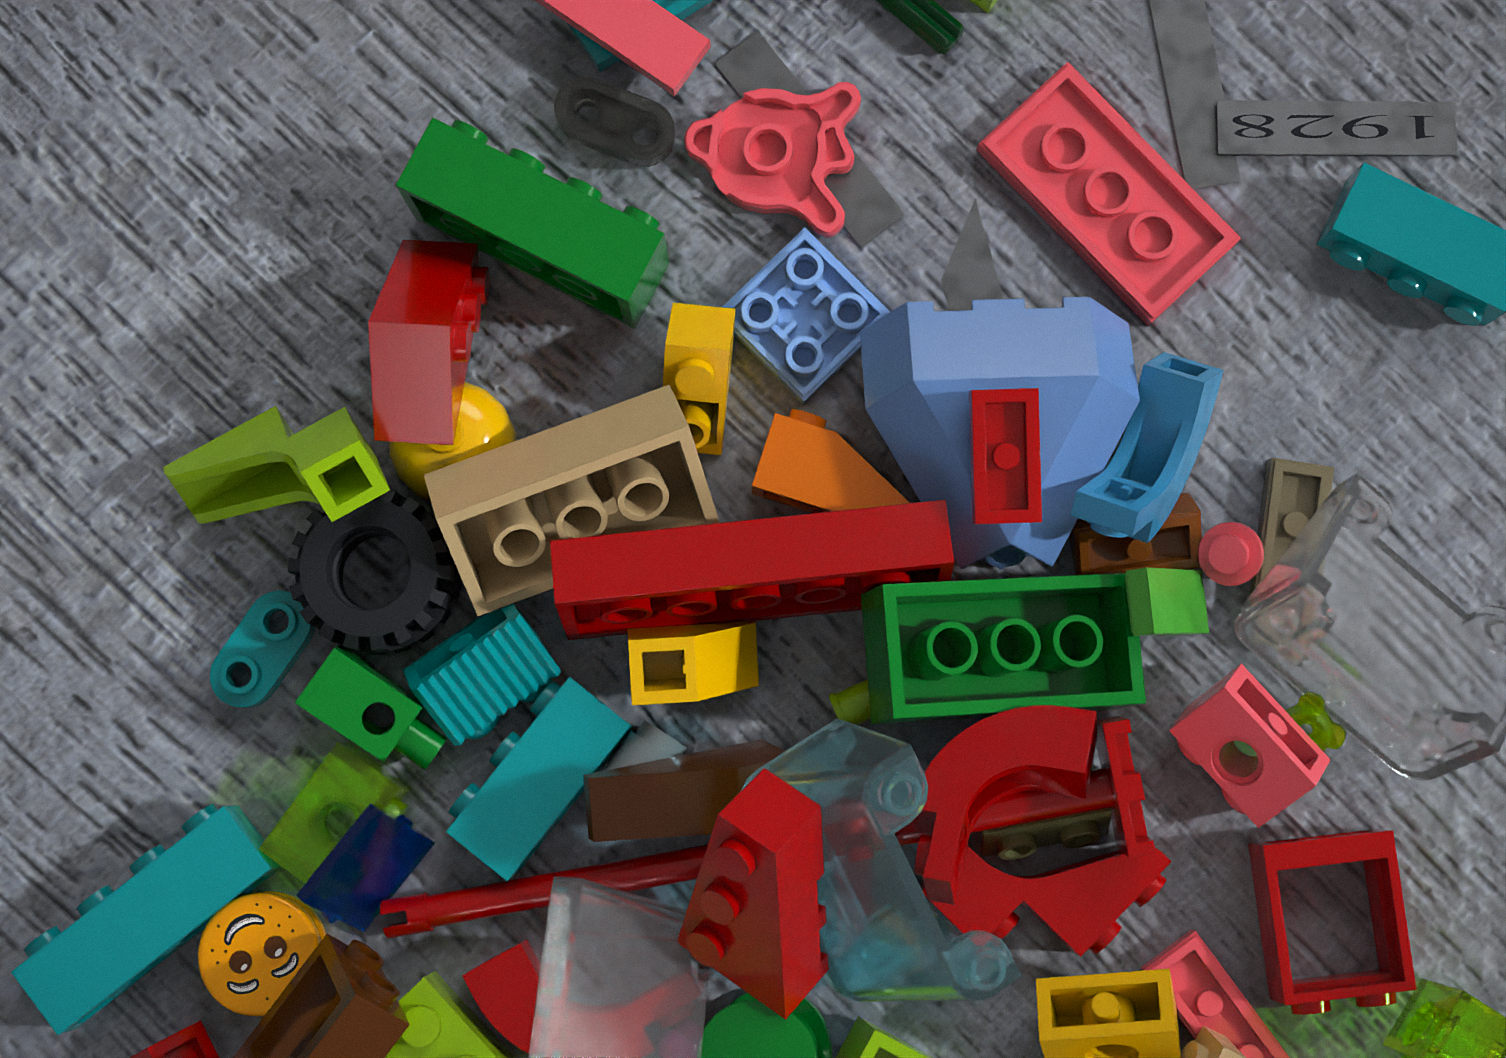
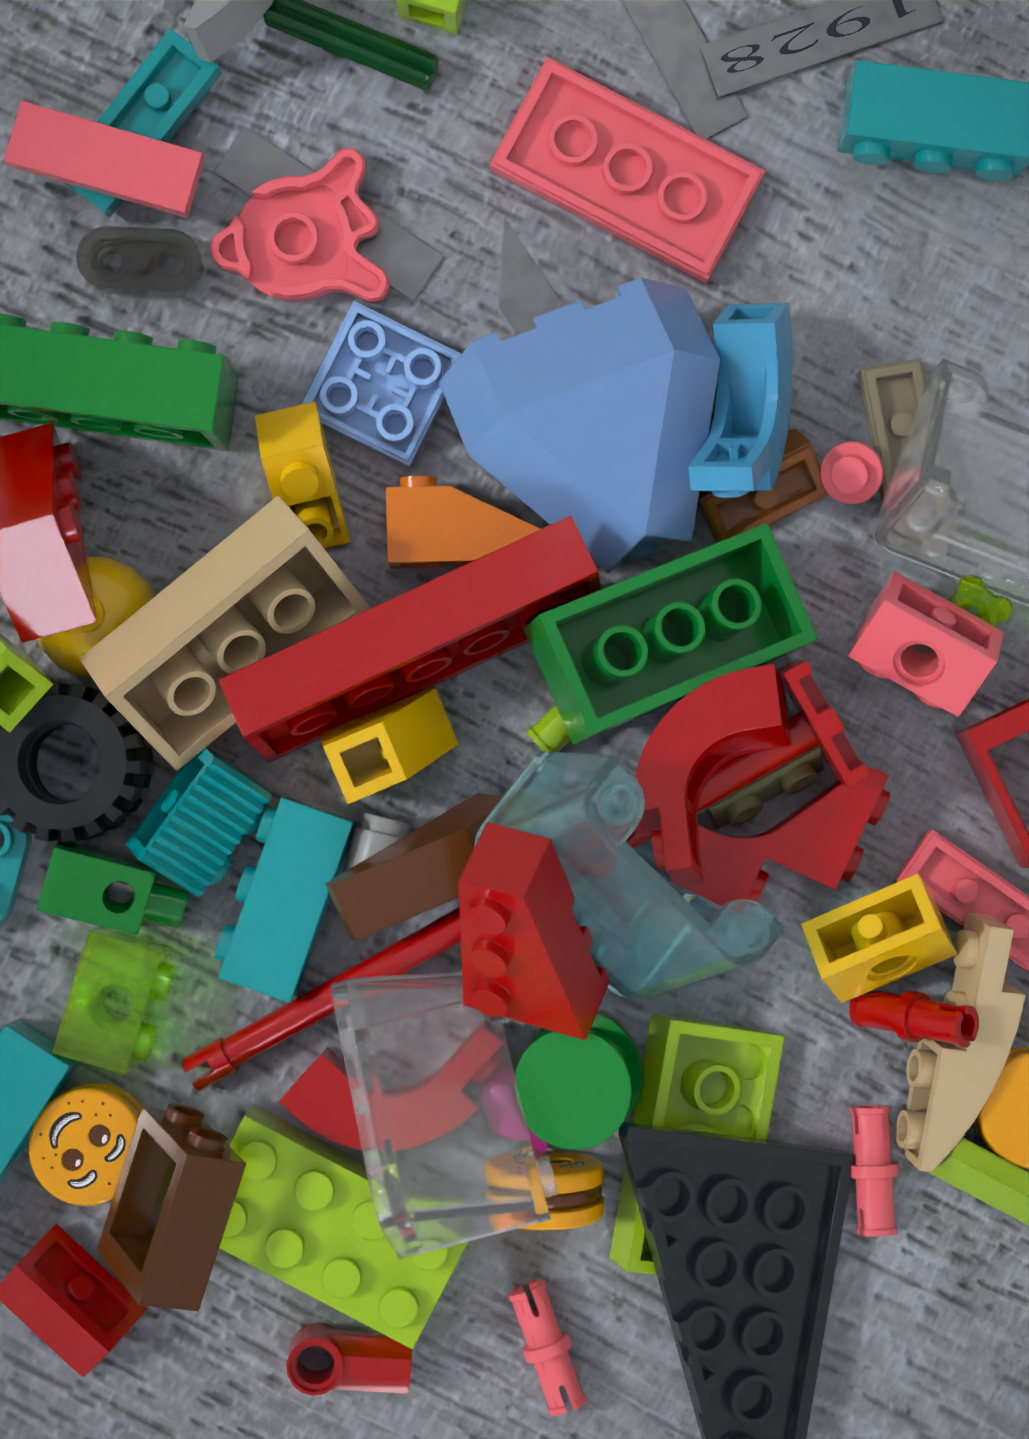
camera: 20 degrees left, 5 degrees up
clear blue piece [296,803,435,932] -> none
red plate [969,388,1042,524] -> none
bright green tile [1124,567,1209,636] -> none

